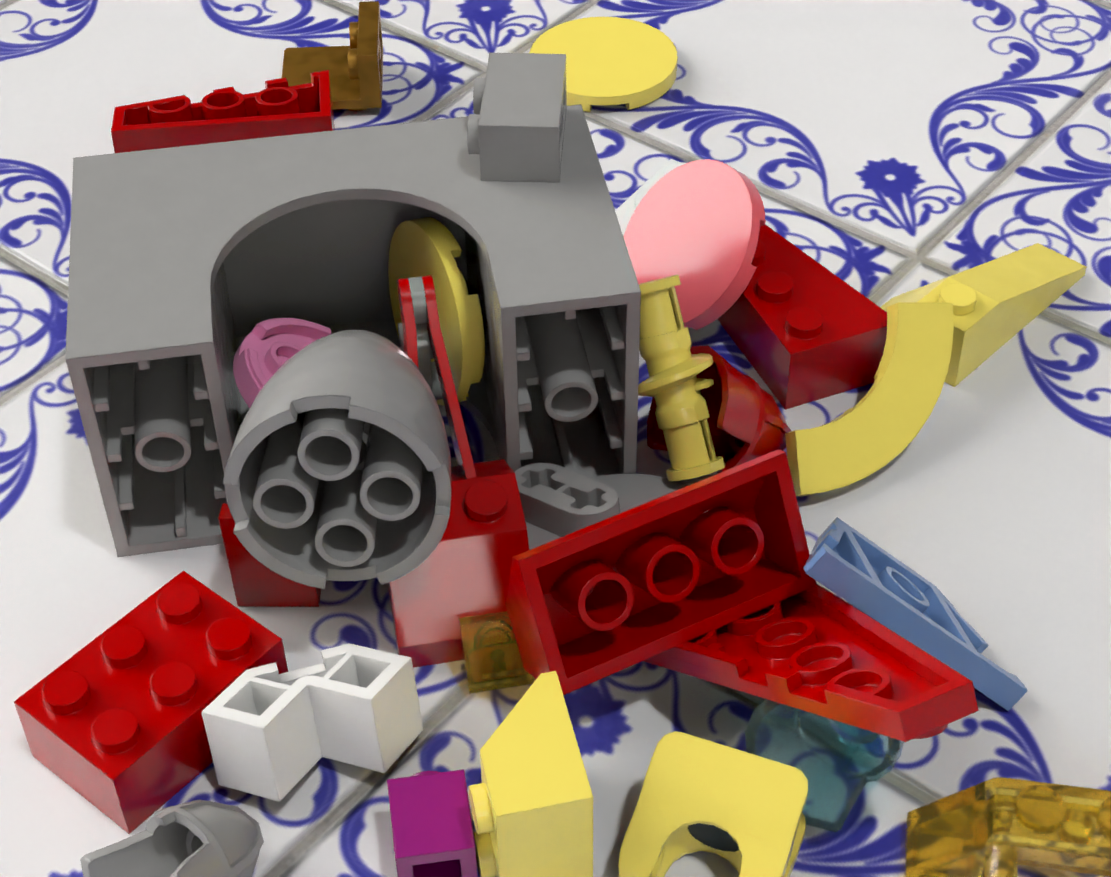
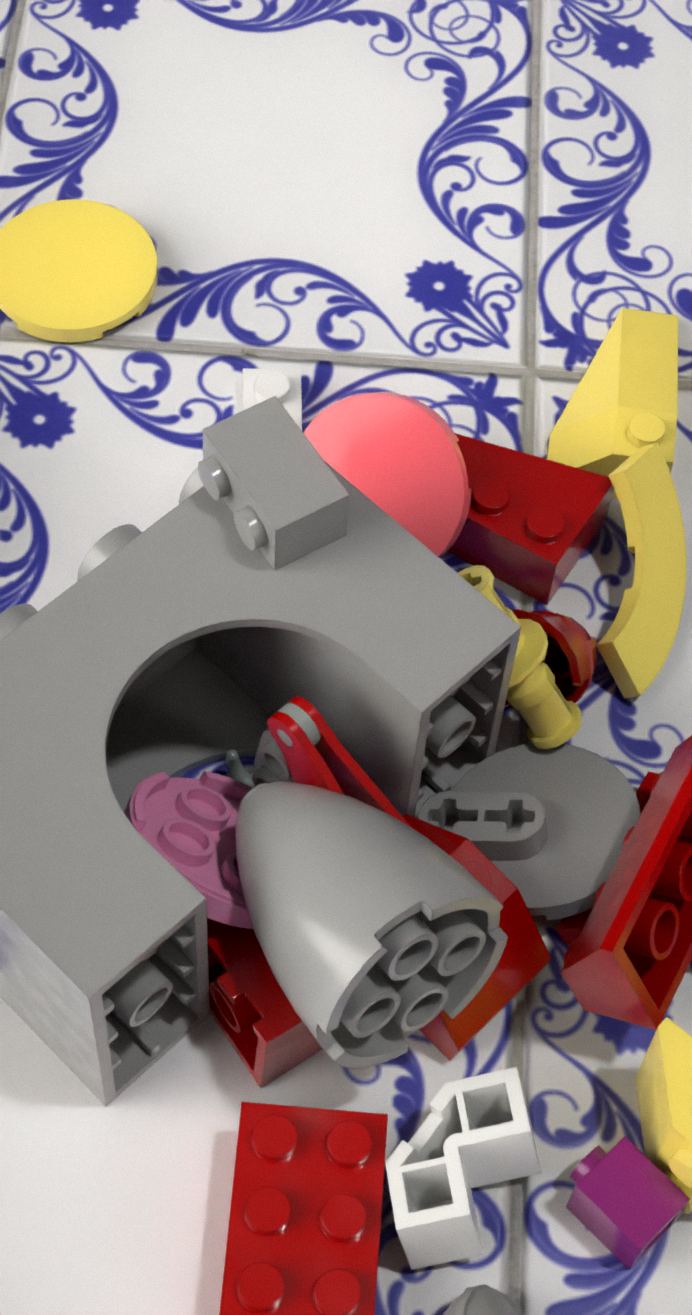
camera: 40 degrees left, 15 degrees up
light yellow tile [388,217,485,406] -> none
clear yellow tile [458,611,536,694] -> none

